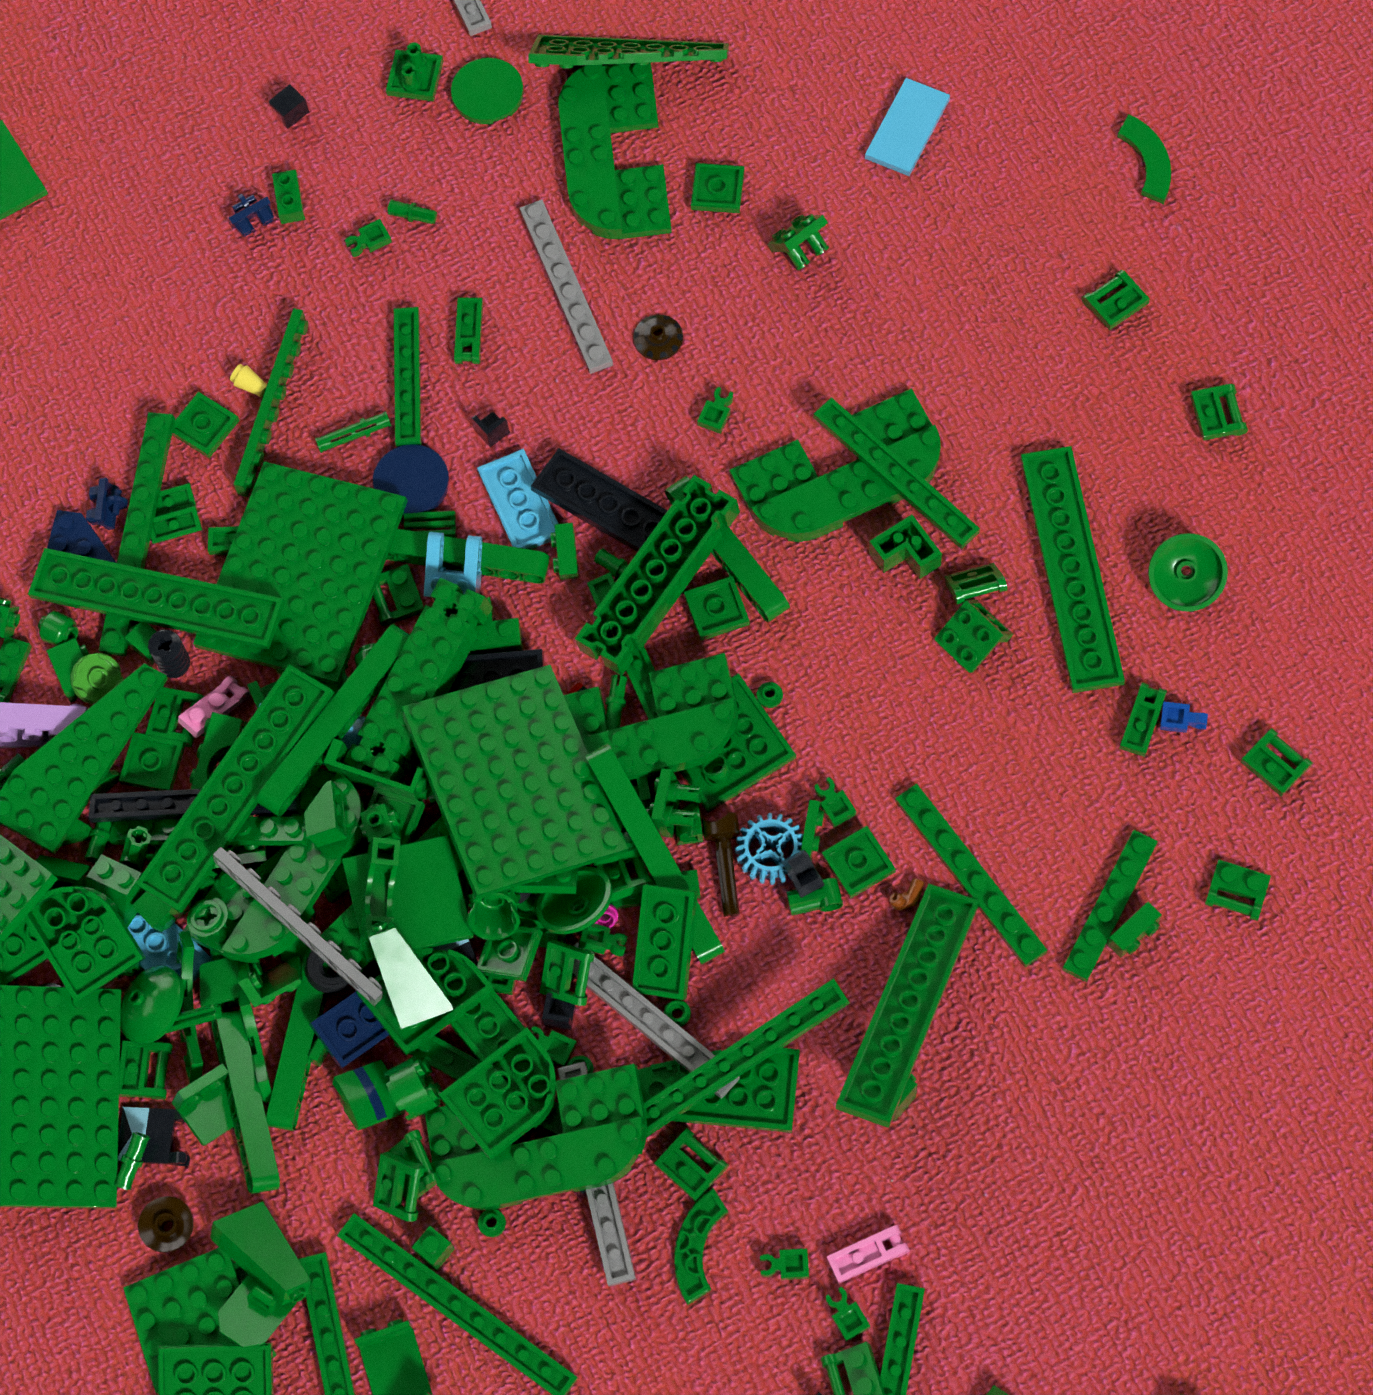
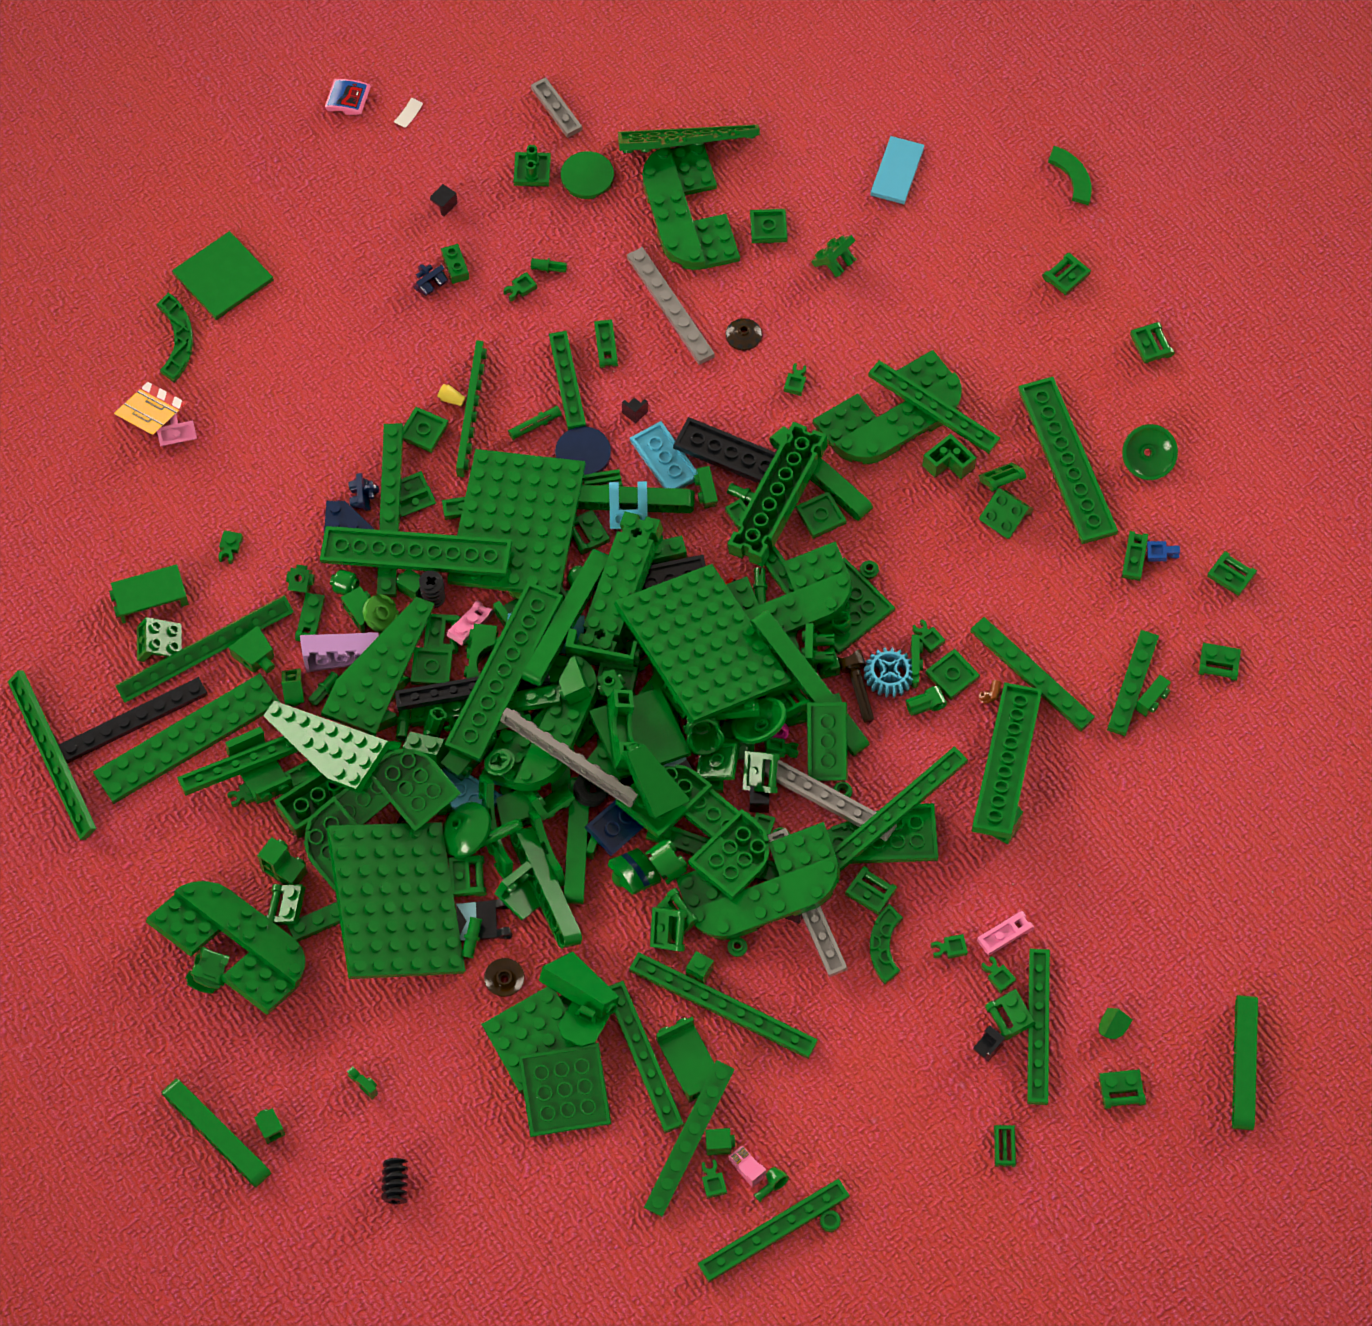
camera: 15 degrees left, 5 degrees down
black panel [781,850,825,898] -> none

